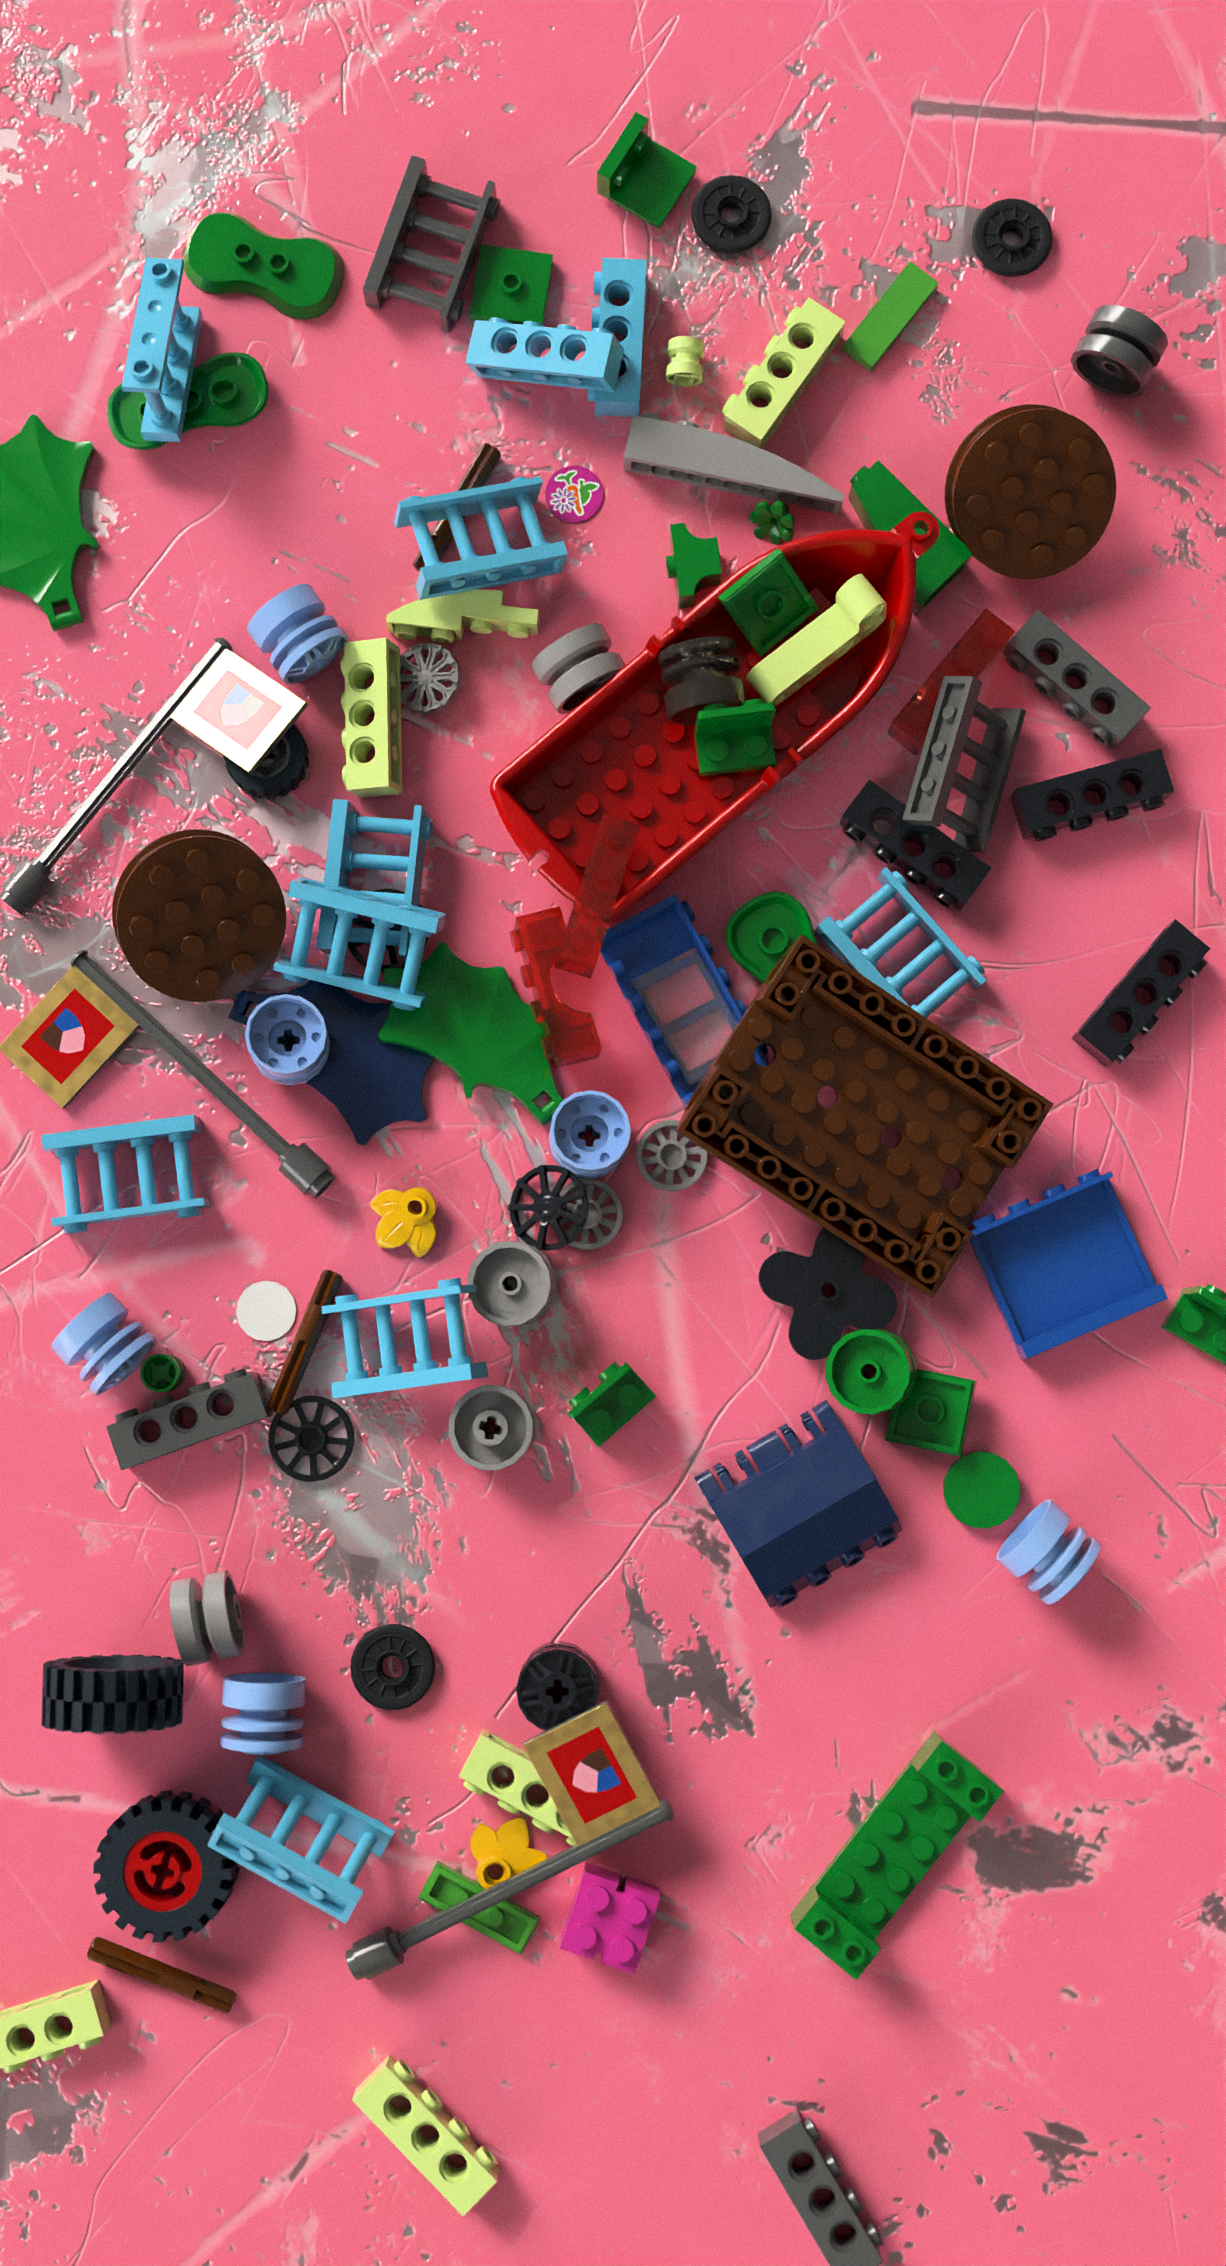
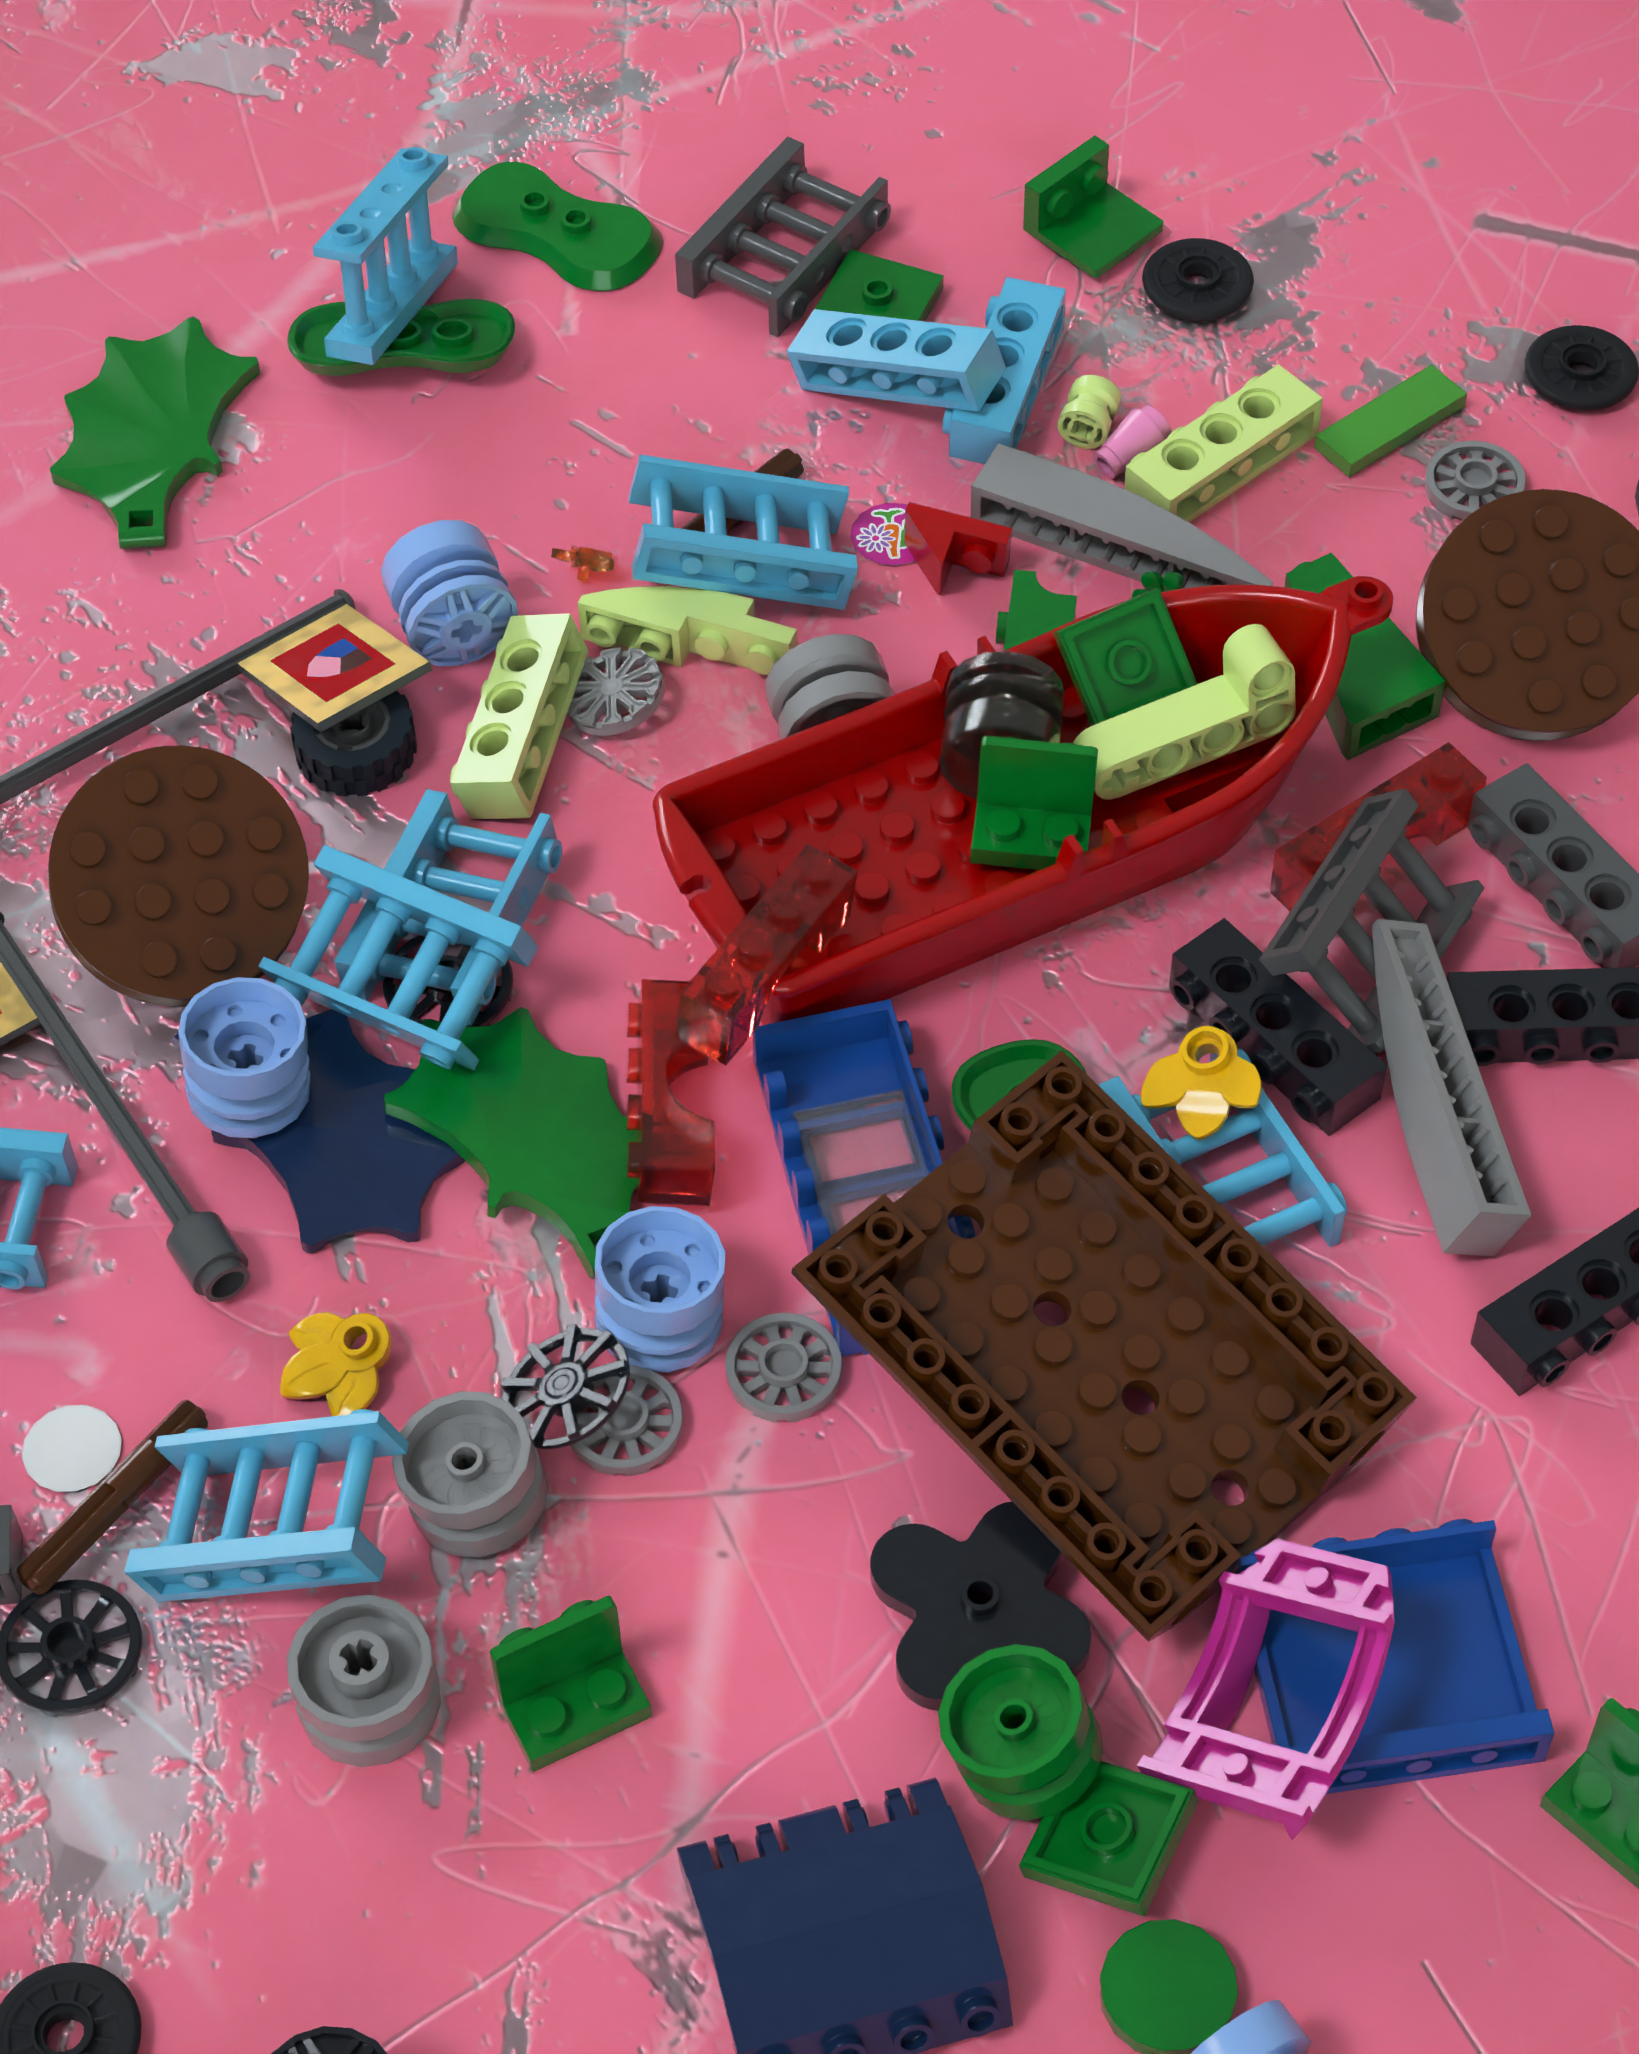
camera: 15 degrees right, 30 degrees down
none -> clear orange plant [551,545,614,581]
none -> red slope [904,502,1012,595]
none -> bright pink cone [1093,405,1172,479]
none -> dark pink wedge [1137,1539,1395,1840]
none -> yellow plate [1141,1026,1262,1140]
none -> light grey slope [1372,919,1532,1256]
none -> light grey wheel [1425,441,1526,522]

